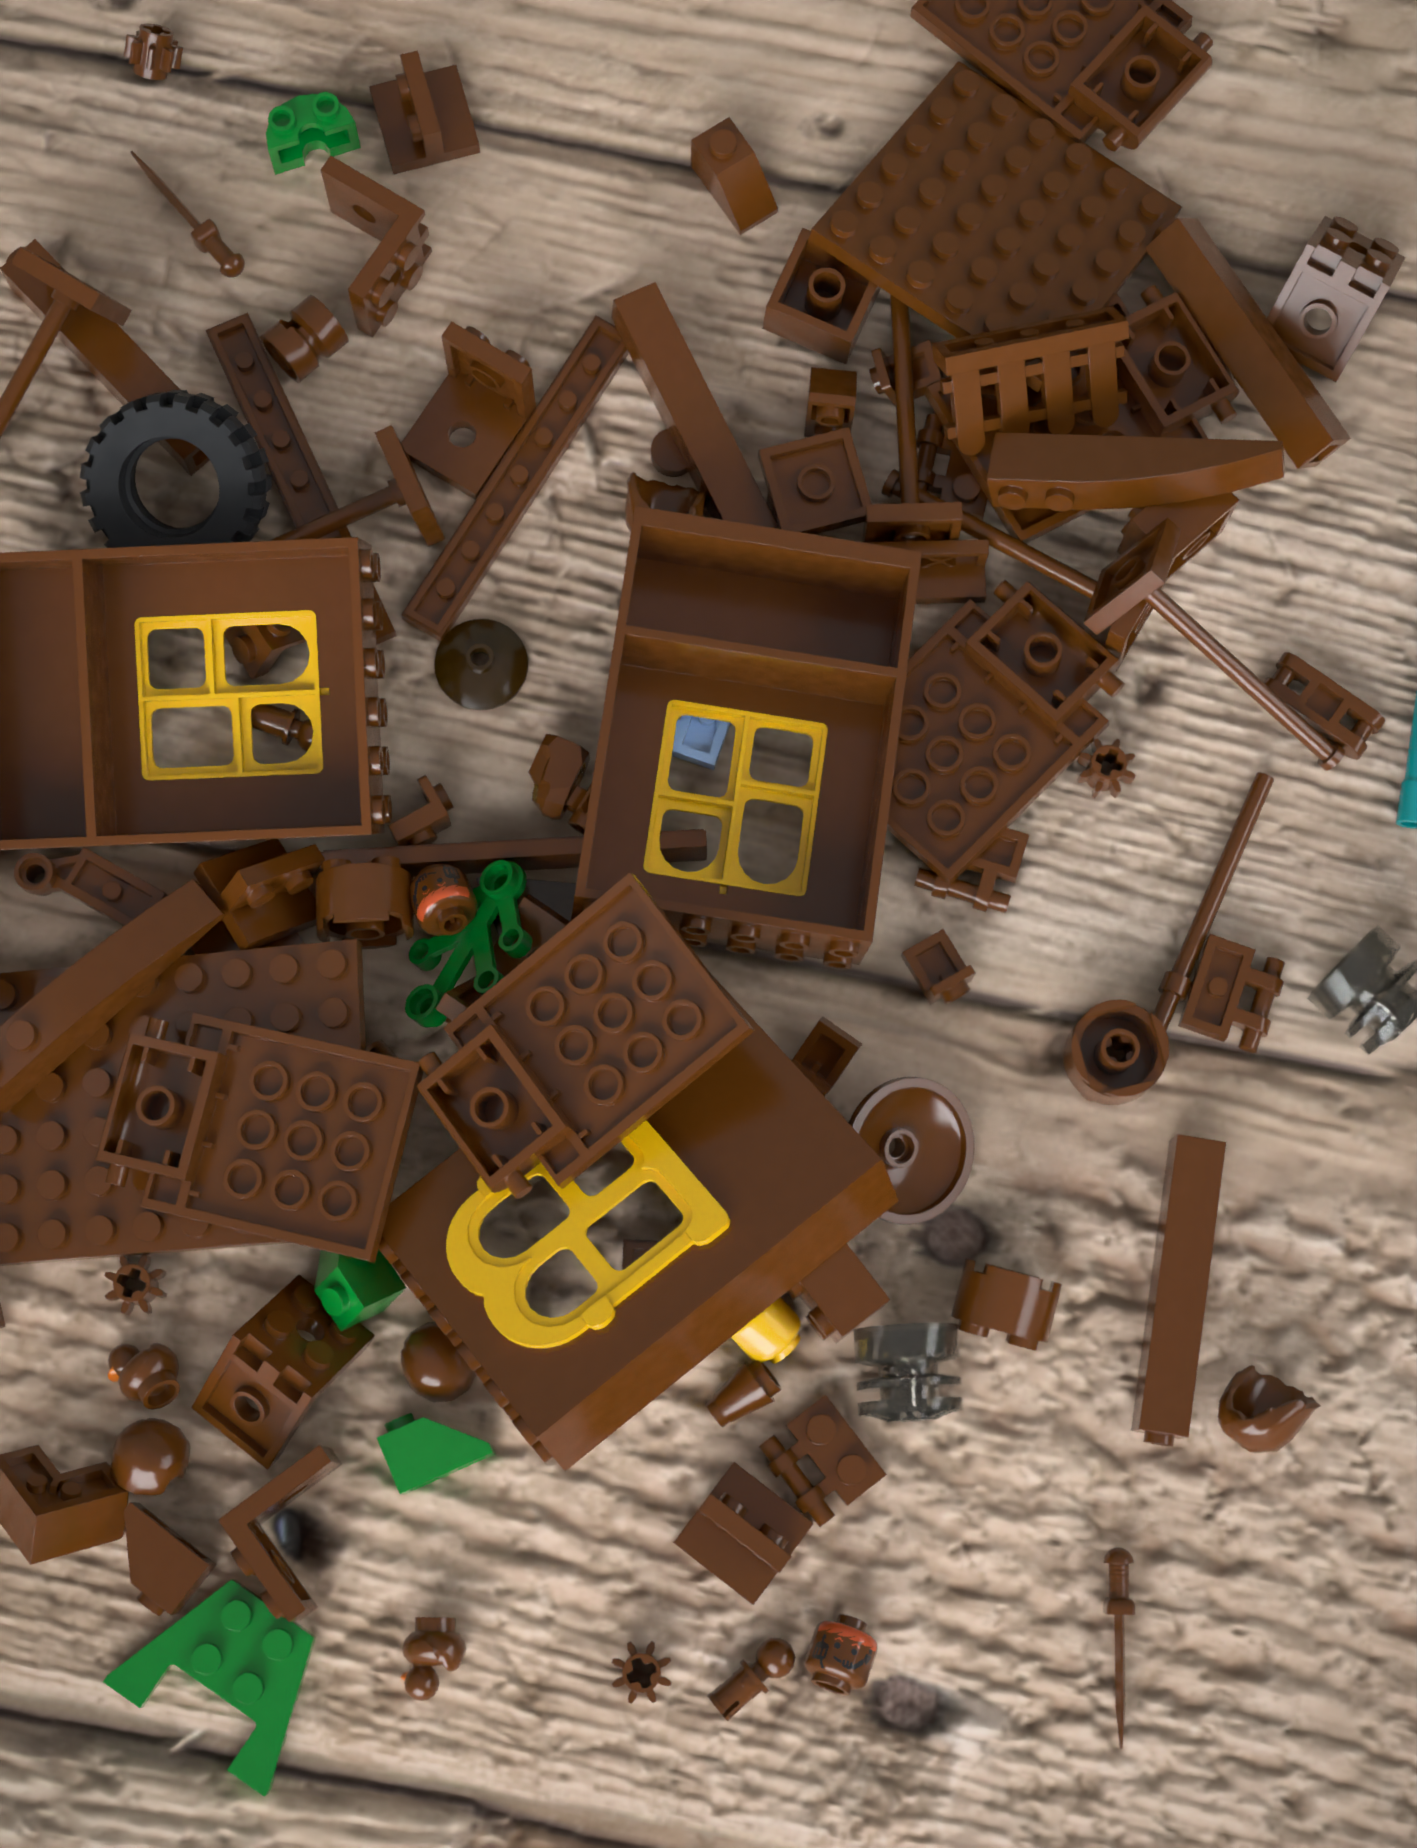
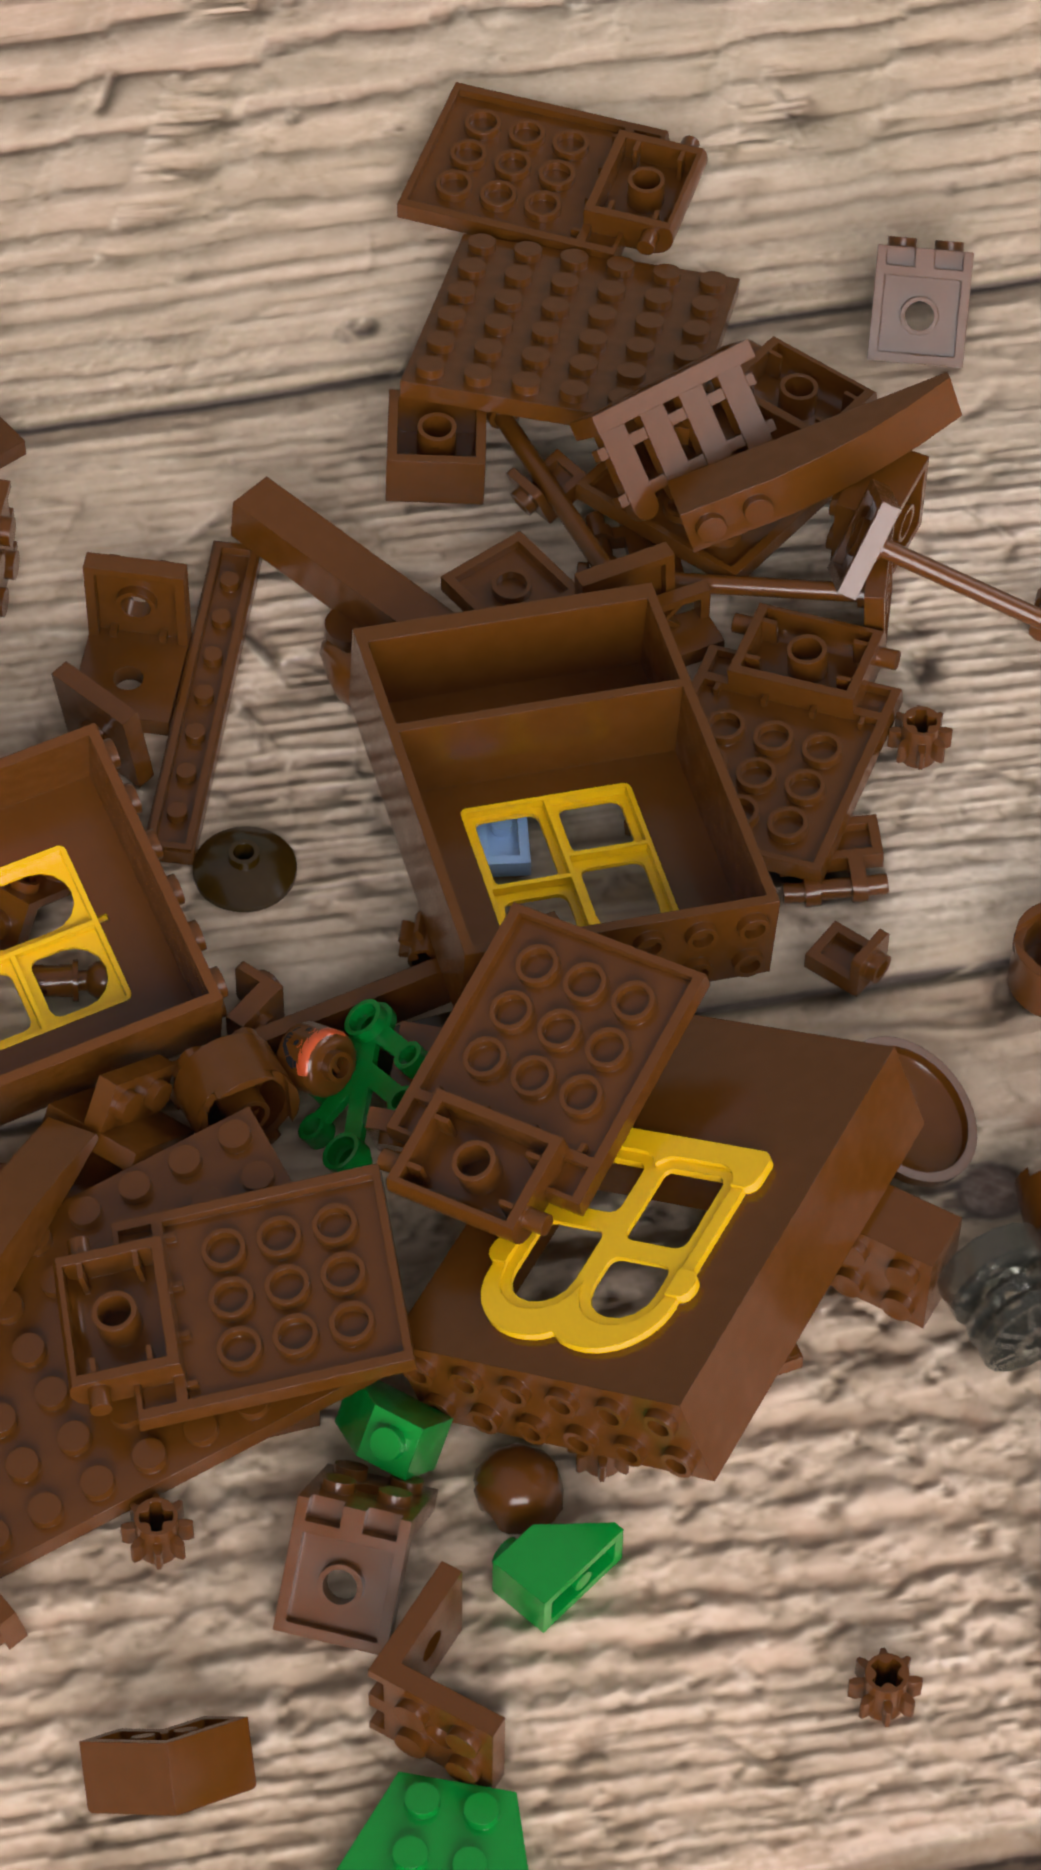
camera: 20 degrees left, 25 degrees down
reddish brown animal [108,1343,180,1410] -> none
reddish brown hair [110,1418,191,1496] -> none
reddish brown slope [124,1502,217,1616] -> none
reddish brown animal [400,1617,467,1701] -> none
reddish brown rock [528,734,590,820] -> none
reddish brown bracket [673,1462,814,1605] -> none
reddish brown slope [691,117,778,235] -> none
reddish brown cone [705,1360,782,1427] -> none
reddish brown pin [707,1638,796,1721] -> none
yellow head [731,1297,801,1364] -> none
reddish brown plate [759,1394,887,1527] -> none
reddish brown slope [804,367,857,437] -> none
reddish brown brick [1145,217,1351,469] -> none

